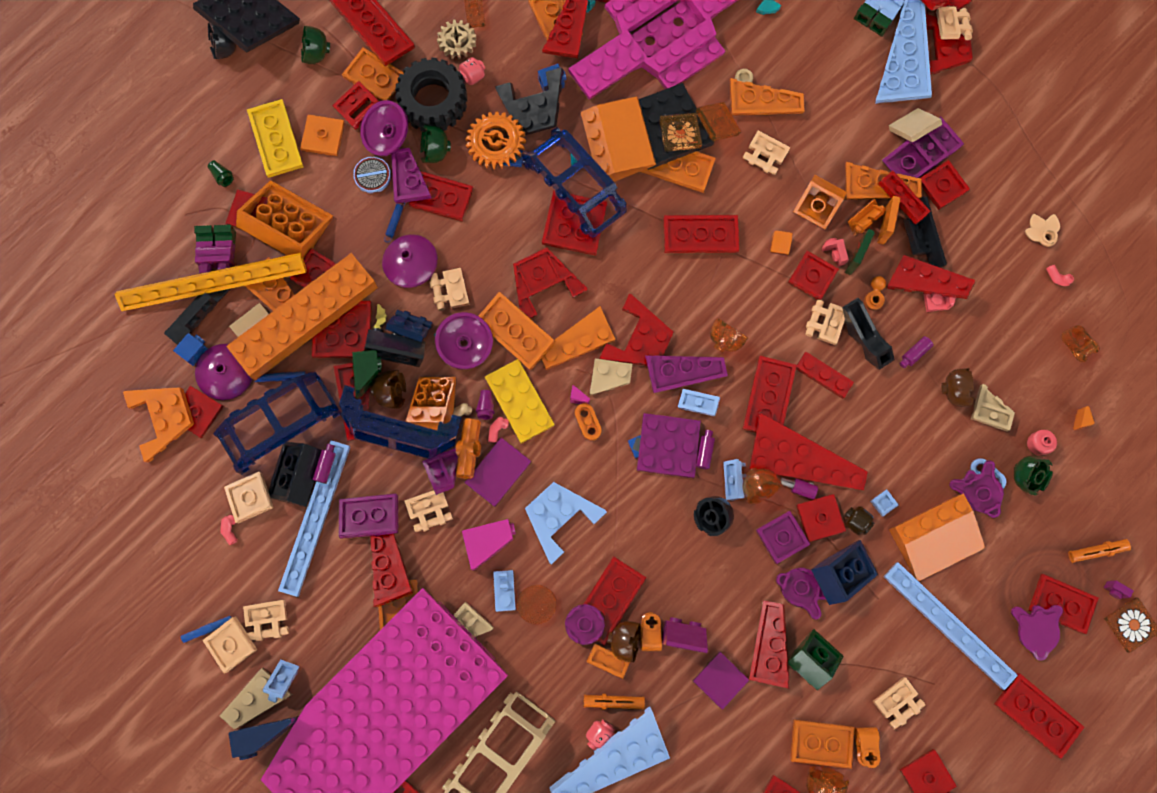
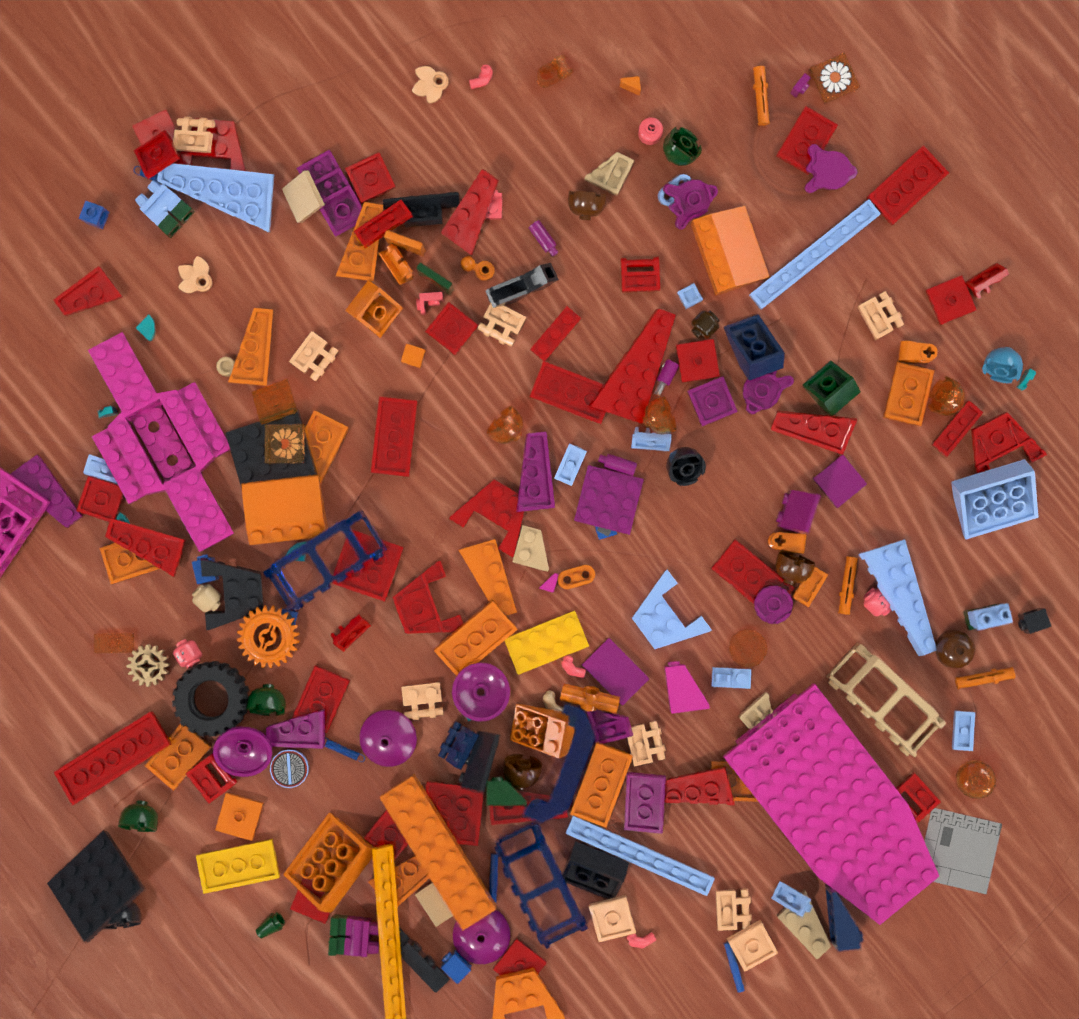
camera: 75 degrees left, 10 degrees up
magenta cylinder [313,444,336,484] -> none
light yellow piece [373,304,387,329] -> none
magenta cone [476,390,495,420] -> none
none -> light nougat plate [178,256,212,293]
none -> tan head [192,584,221,612]
none -> red plate [331,614,371,652]
none -> orange plate [570,742,633,828]
none -> red plate [620,257,660,293]

